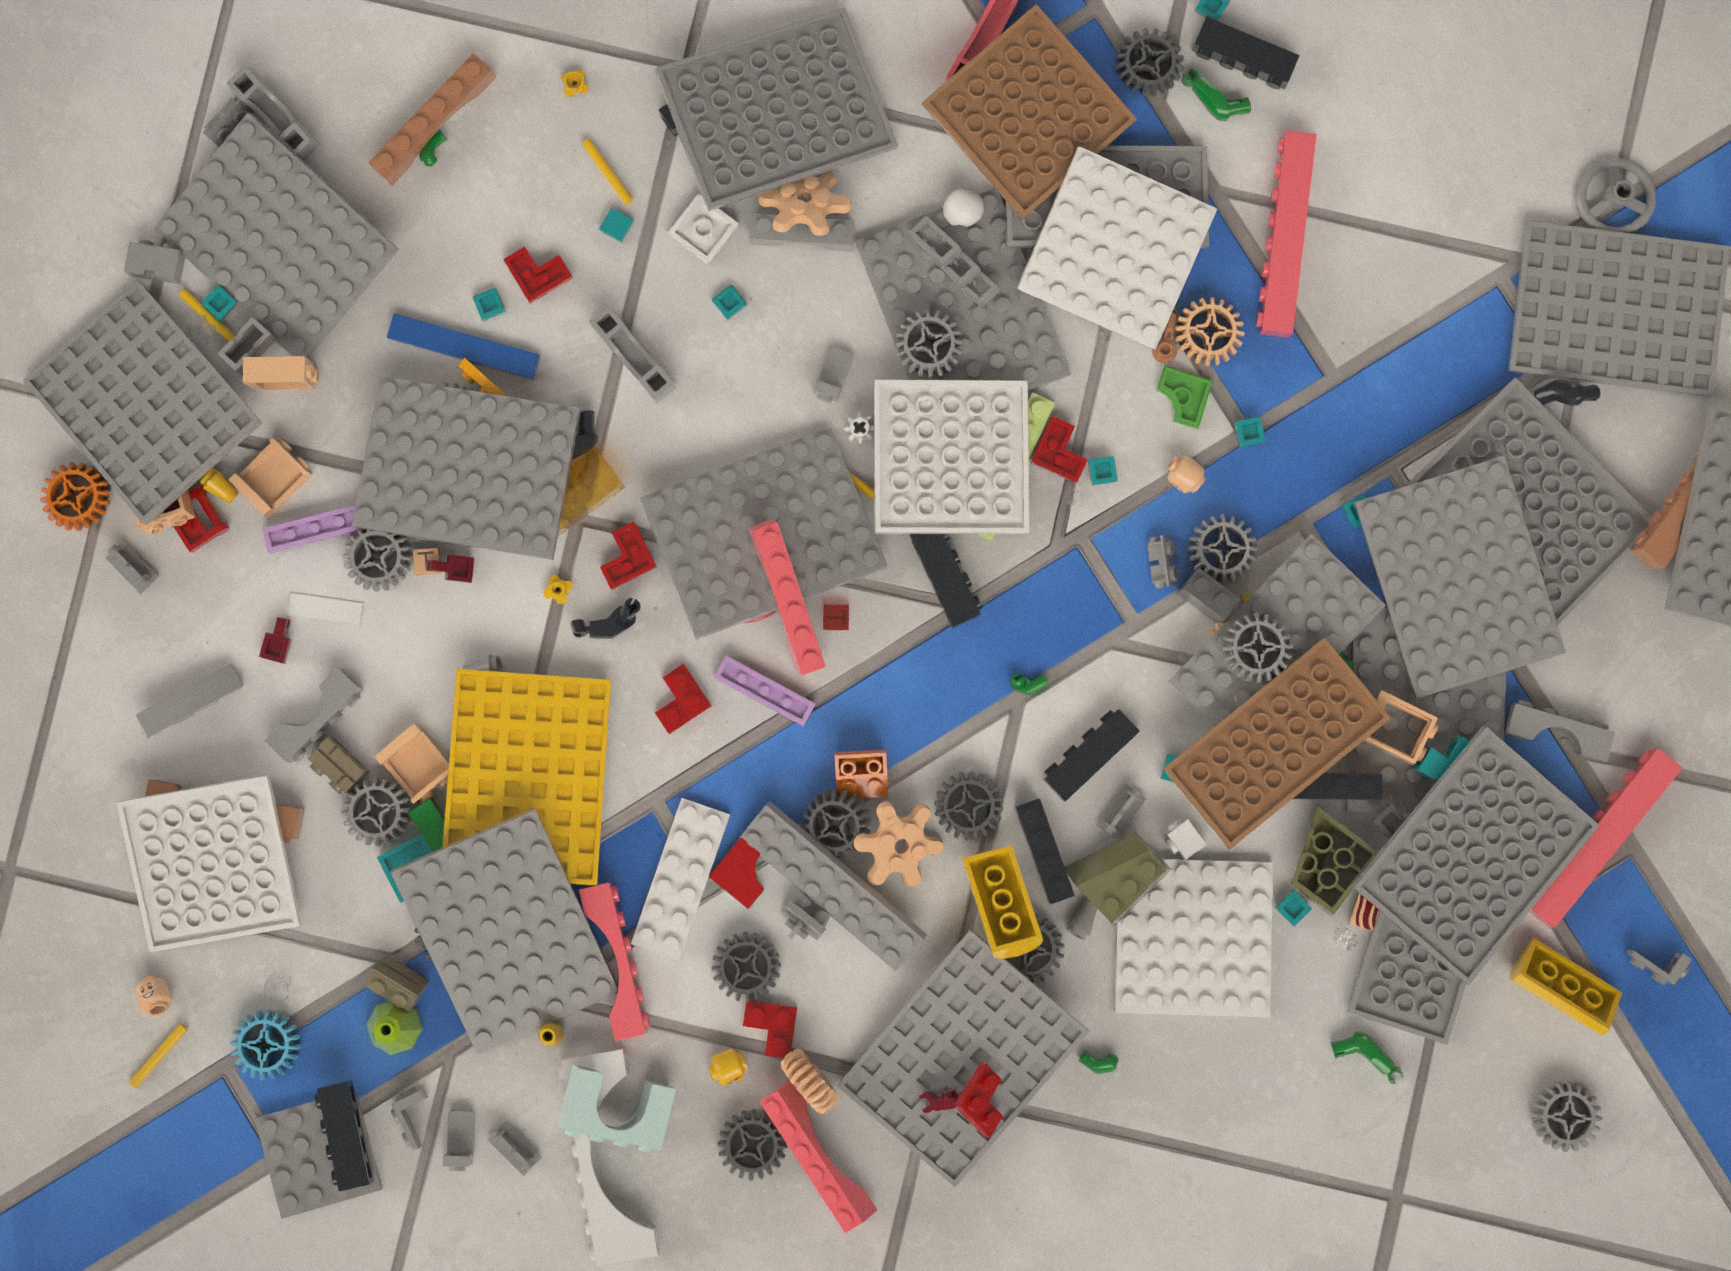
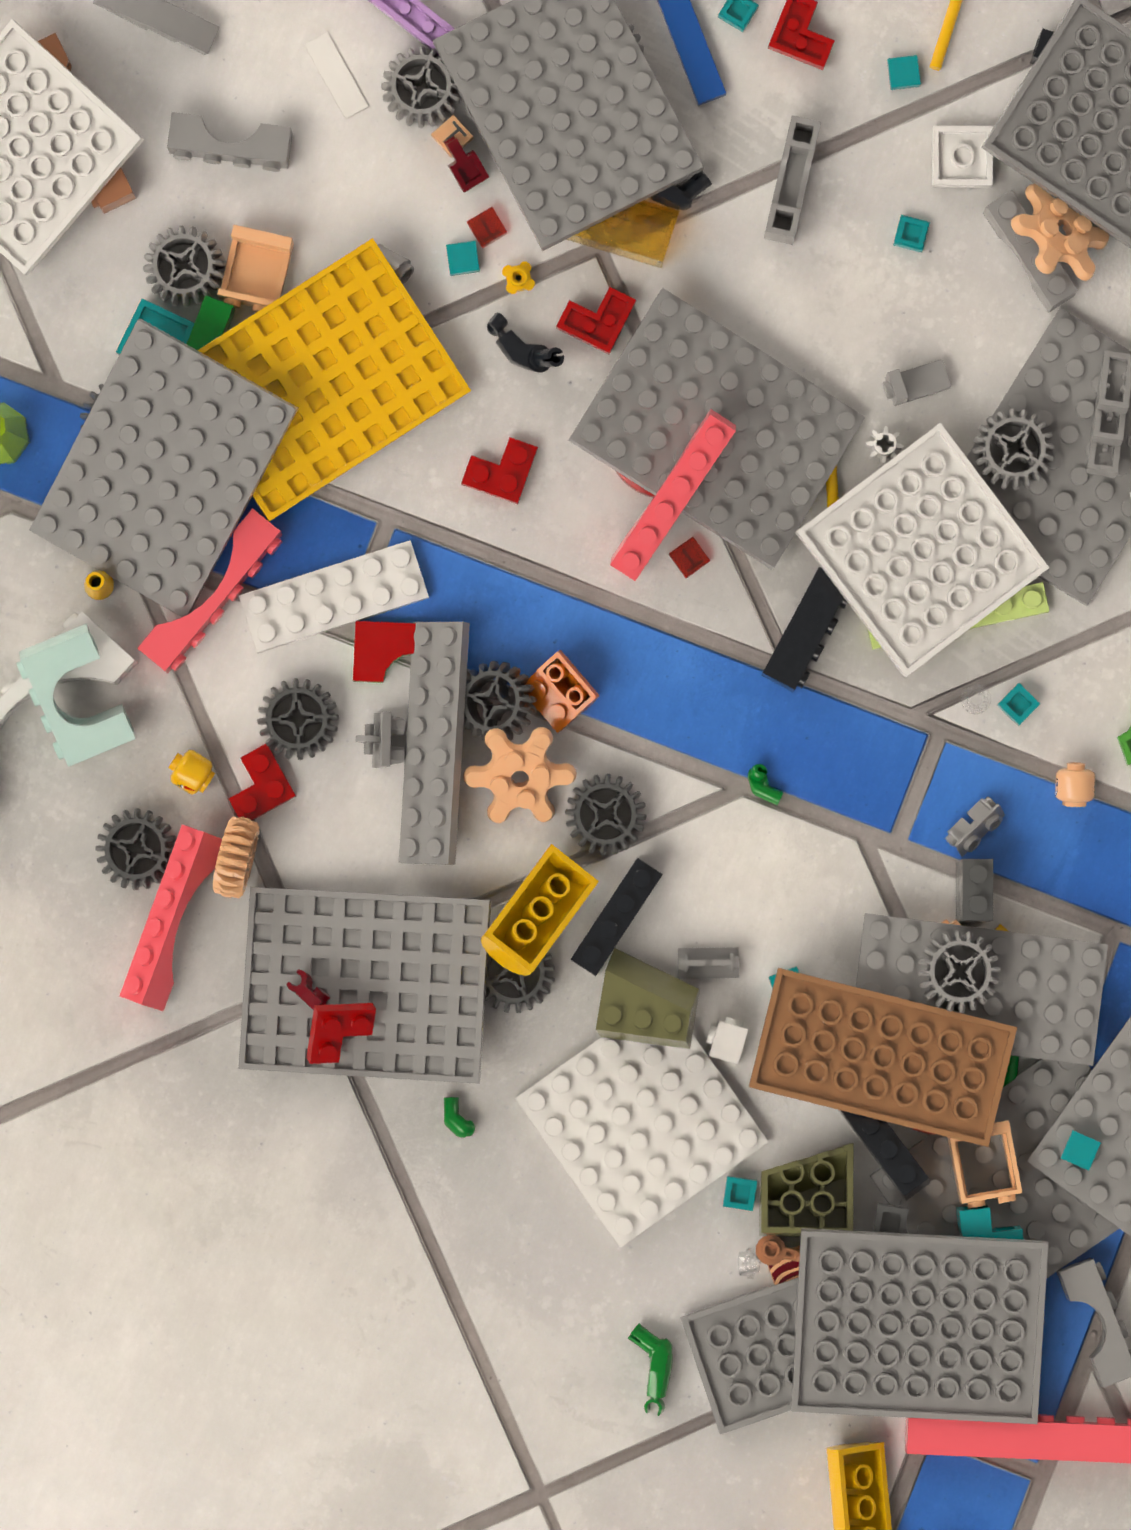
camera: 50 degrees right, 0 degrees up
dark red plate [259,617,292,664] -> none
dark tan brick [308,736,369,794] -> none
dark tan brick [365,954,430,1012] -> none
light orange plate [458,358,507,396] -> none
lavender plate [714,655,816,727] -> none
red plate [1031,416,1088,484] -> none
black brick [1043,709,1140,802] -> none
light grey cone [1066,899,1097,940] -> none
light grey gear [1188,514,1258,584] -> none
none -> teal tile [446,241,480,276]
none -> clear red tile [466,207,508,249]
none -> nougat plate [756,1235,800,1265]
none -> teal tile [1061,1130,1101,1171]

